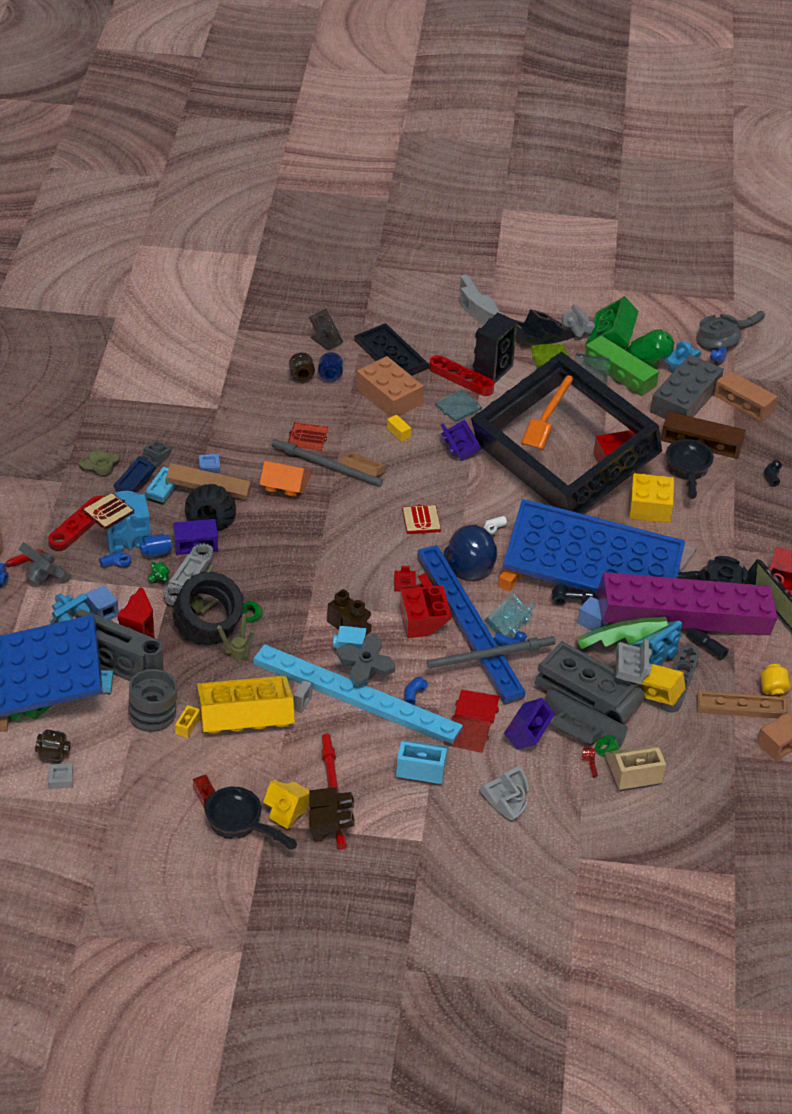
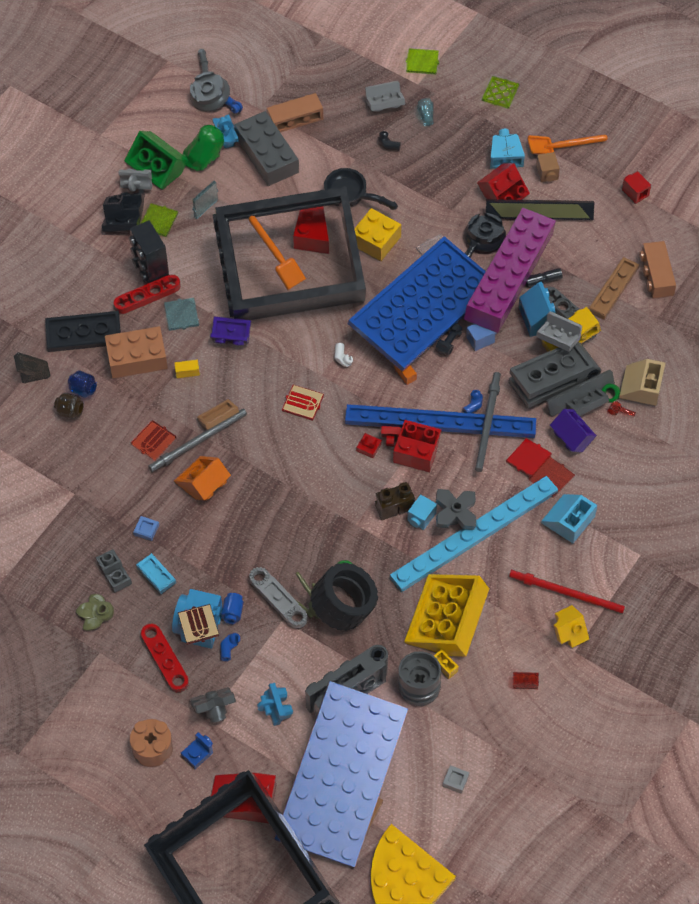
camera: 60 degrees left, 15 degrees up
red piece [5,549,44,567] -> none
dark brown head [35,729,71,762] -> none
medium blue brick [86,585,119,620] -> none
dark blue tile [113,456,156,492] -> none
red slope [117,587,155,639] -> none
green plant [148,561,170,583] -> none
medium nougat tile [165,463,250,500] -> none
dark purple brick [173,519,218,555] -> none
black wheel [185,484,236,531] -> none
black piece [205,786,297,850] -> none
olive plant [217,614,255,660] -> none
light grey tile [294,680,312,713] -> none
dark brown hips [309,787,355,841] -> none
blue arm [404,677,428,705] -> none
dark blue piece [444,525,497,581] -> none
light grey slope [459,274,503,325] -> none
light grey brick [479,766,529,821] -> none
clear light blue bracket [484,593,535,636] -> none
bright green slope [578,617,669,649] -> none
bright green brick [584,335,659,396] -> none
reddish brown brick [661,411,746,459] -> none
yellow head [760,664,791,697] -> none

